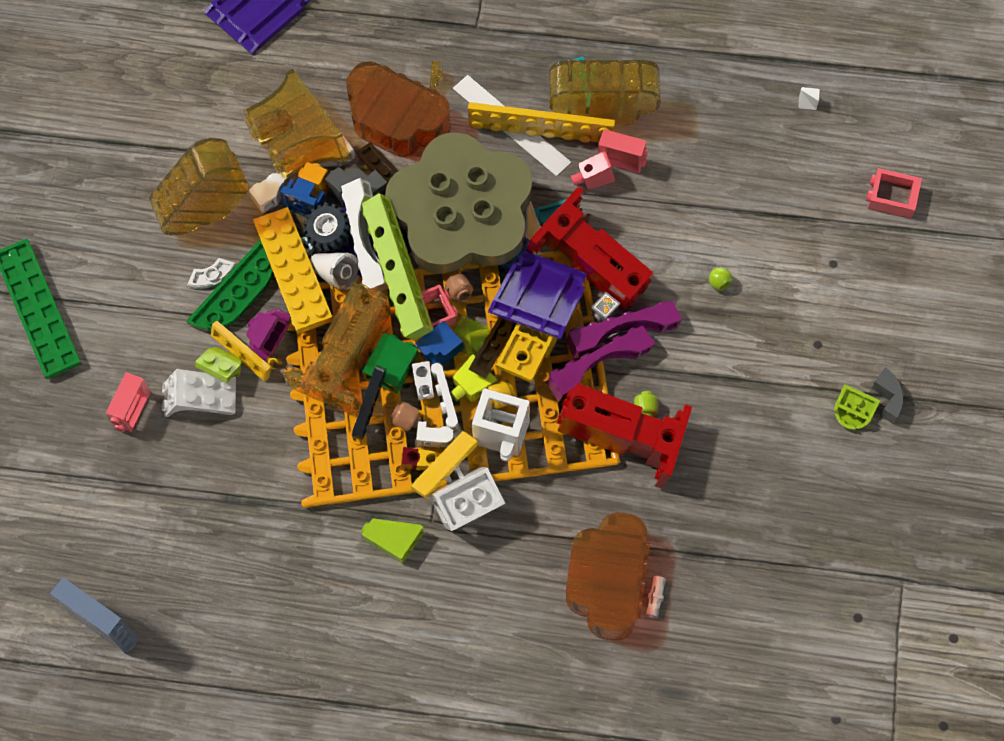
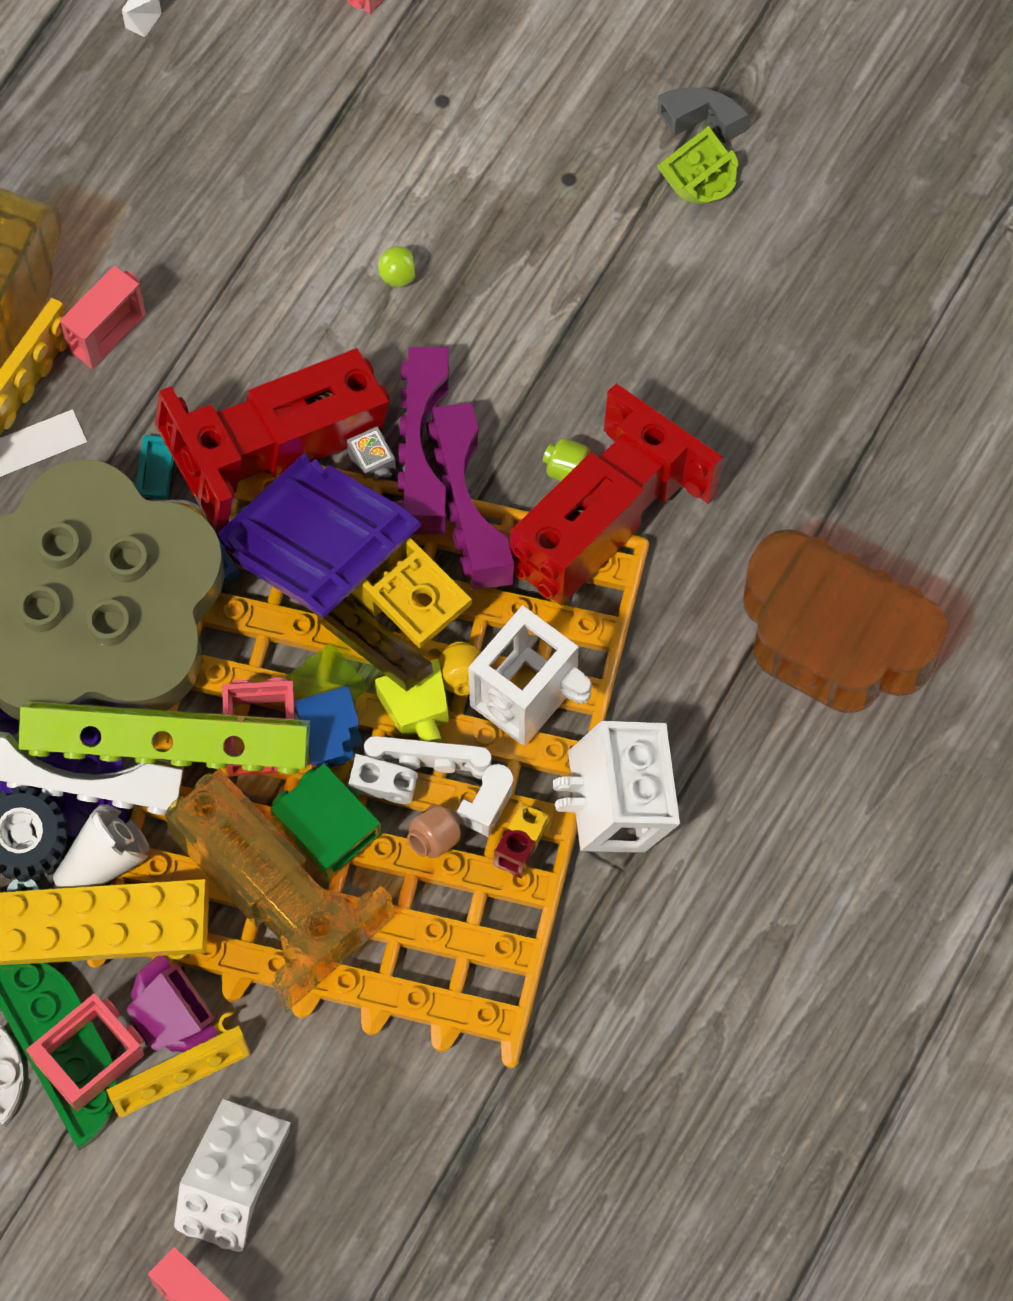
camera: 70 degrees left, 0 degrees up
lime slope [195,347,242,383] -> none
black beam [352,365,387,440] -> none
lime slope [361,518,424,565] -> none
yellow tile [411,431,478,499] -> none
nougat head [445,274,473,302] -> none
coral torso [571,151,615,190] -> none
pin [646,576,666,618] -> none
none -> coral window [26,993,144,1112]

